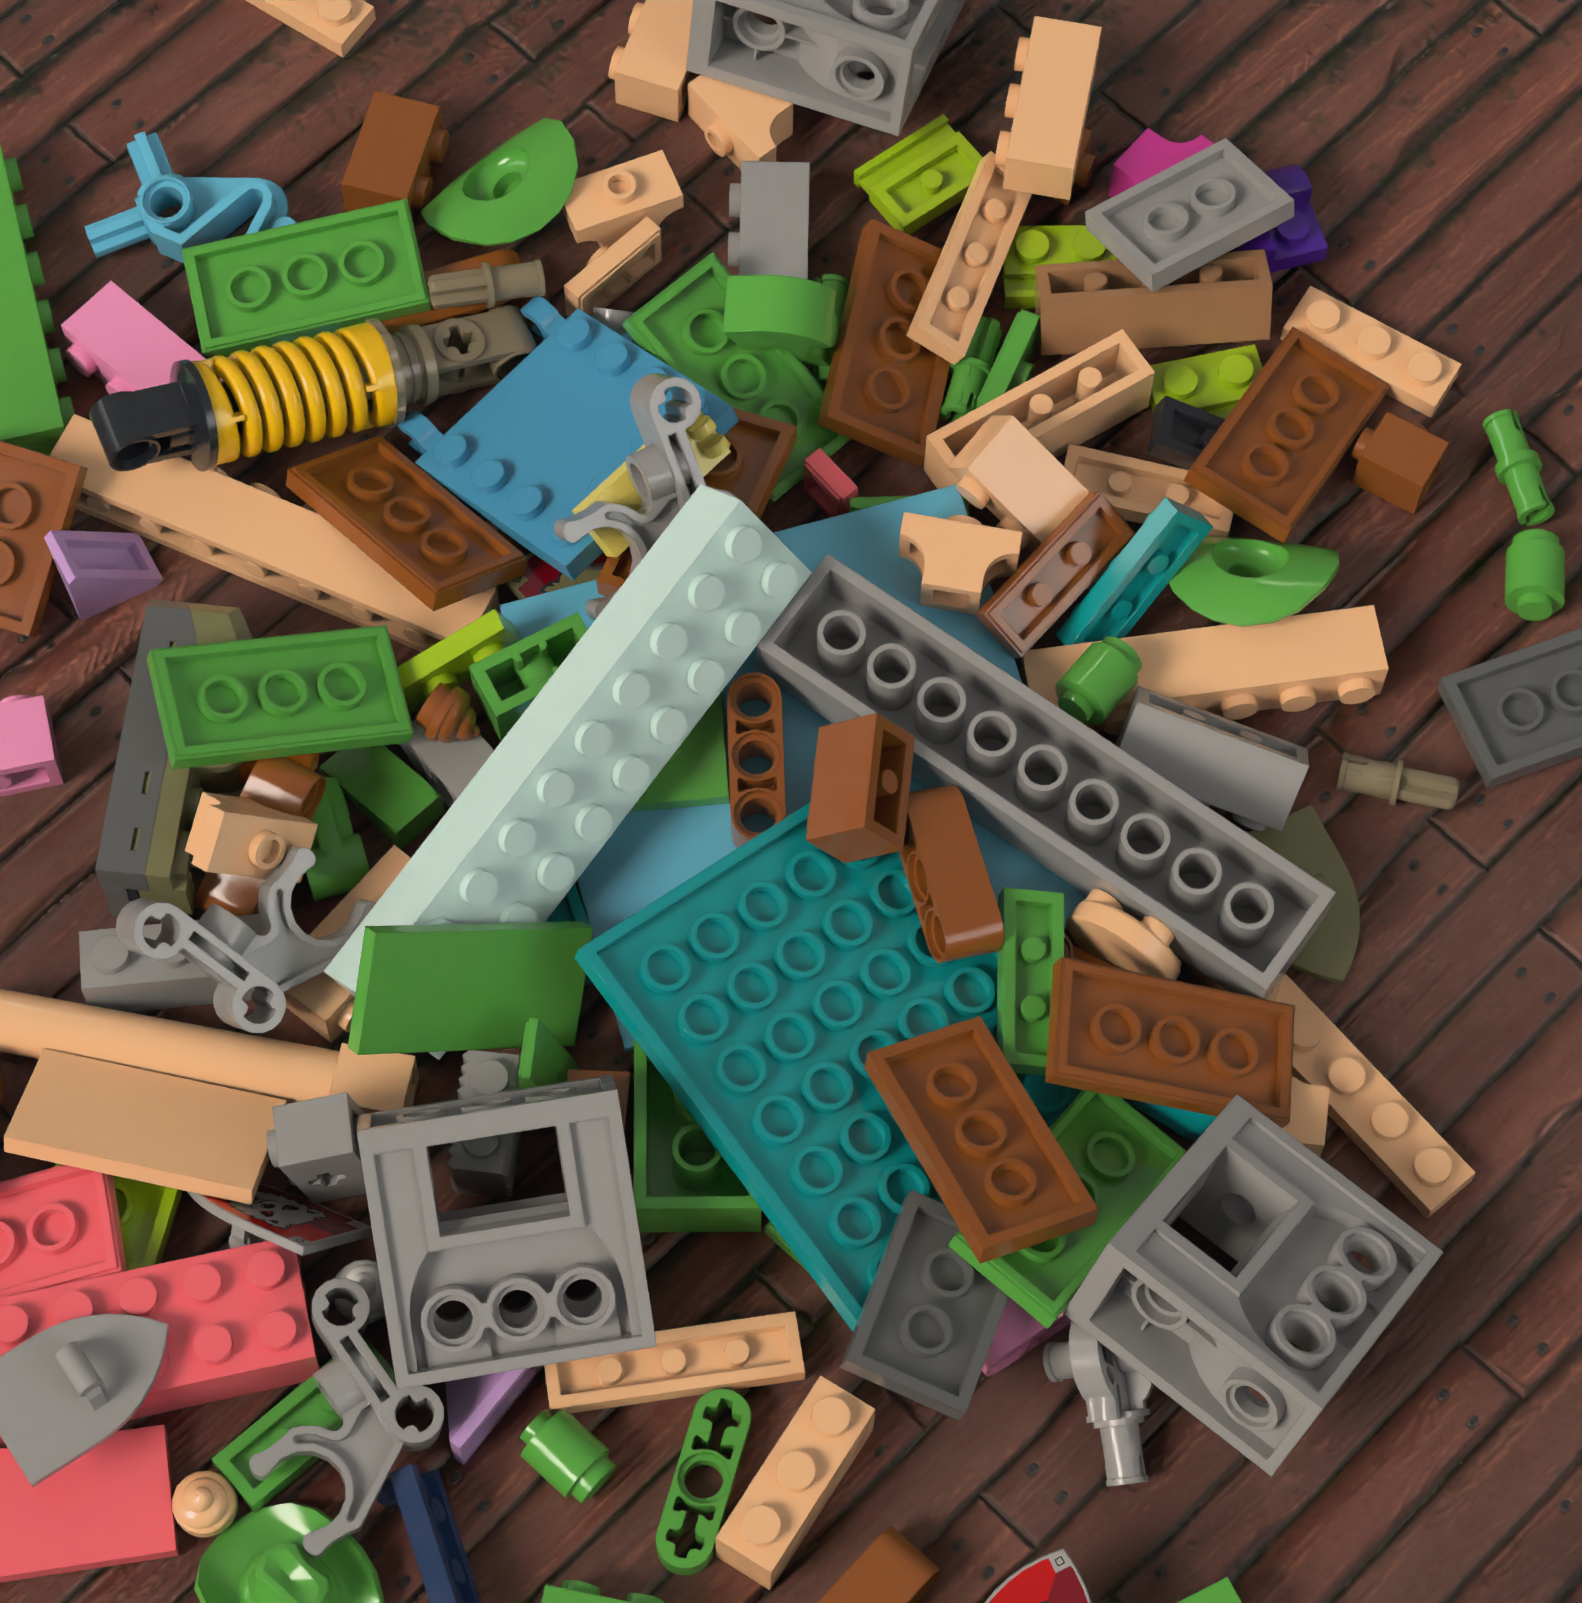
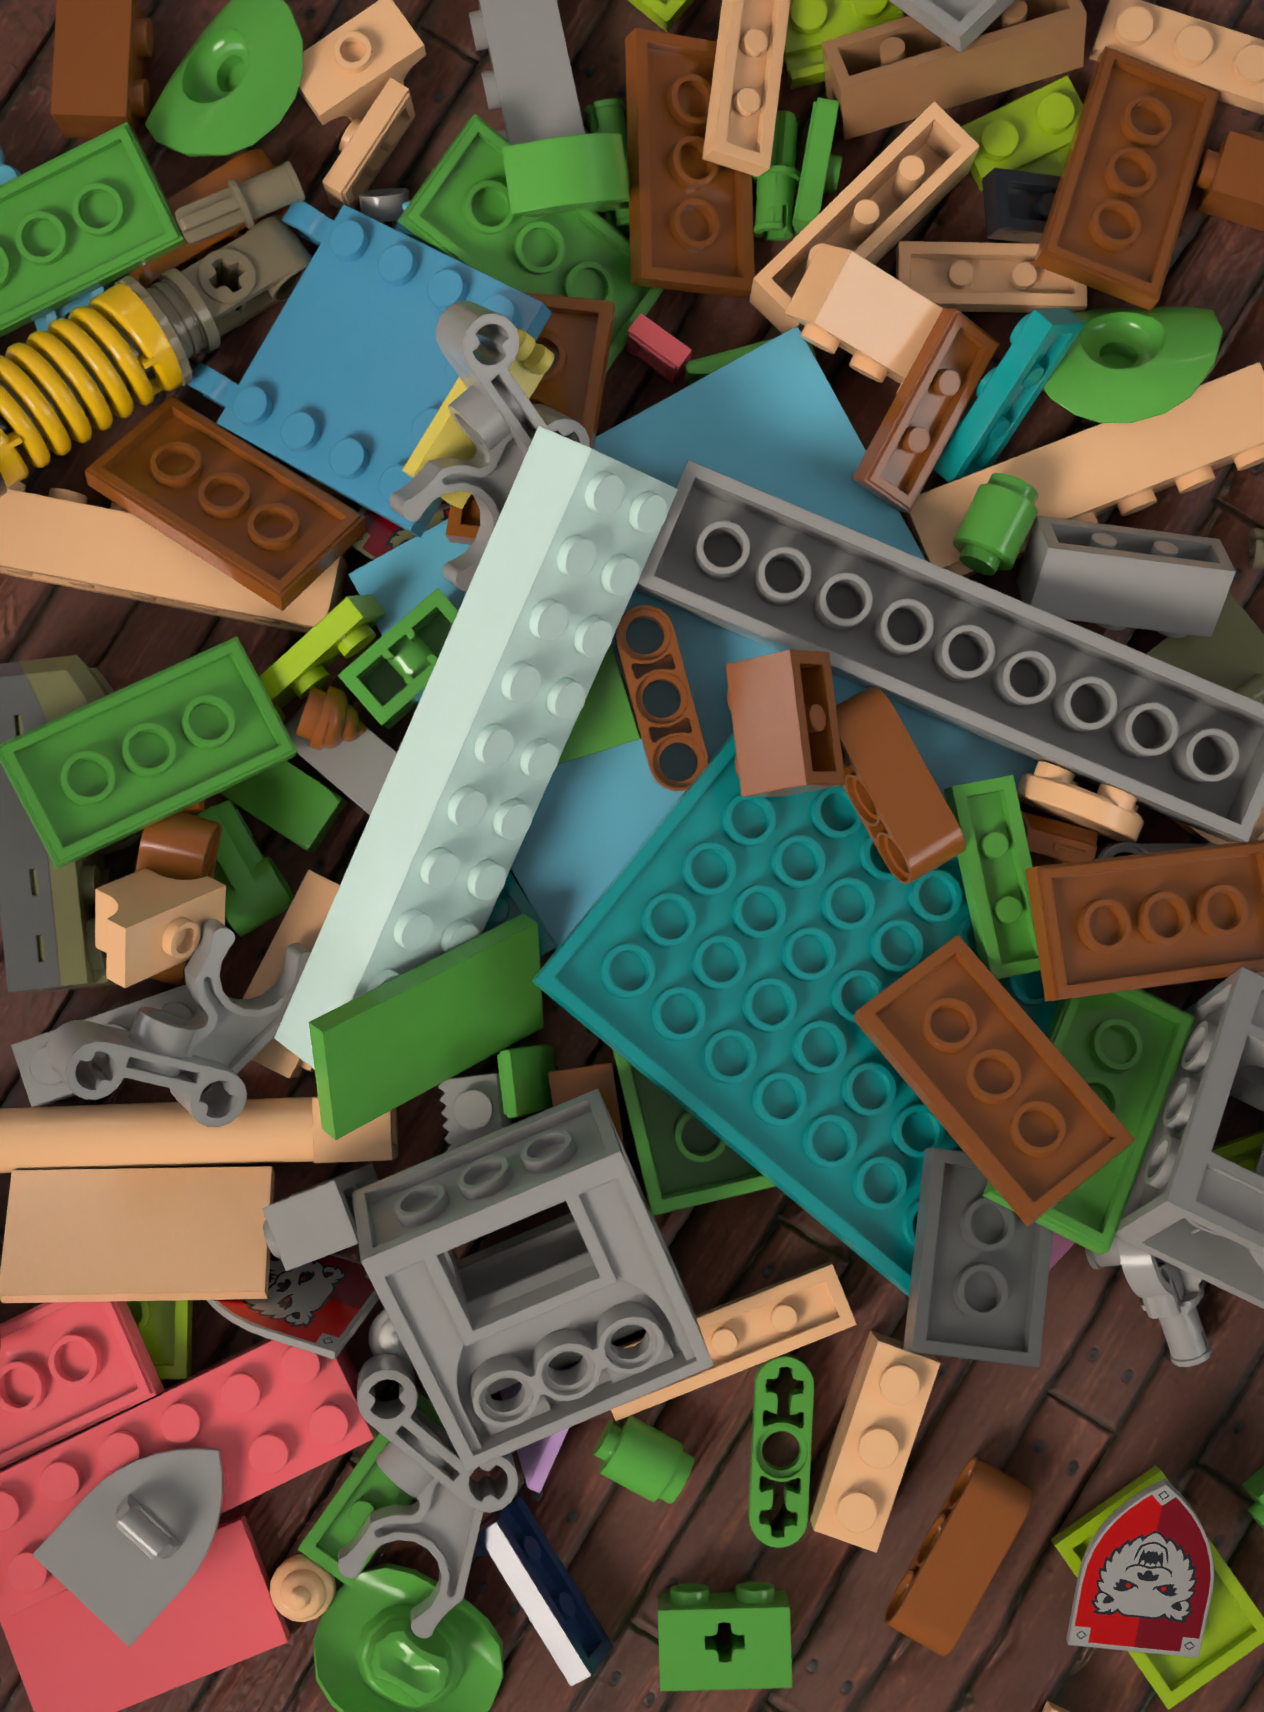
camera: 10 degrees left, 20 degrees up
light nougat brick [898,512,1023,615] -> none

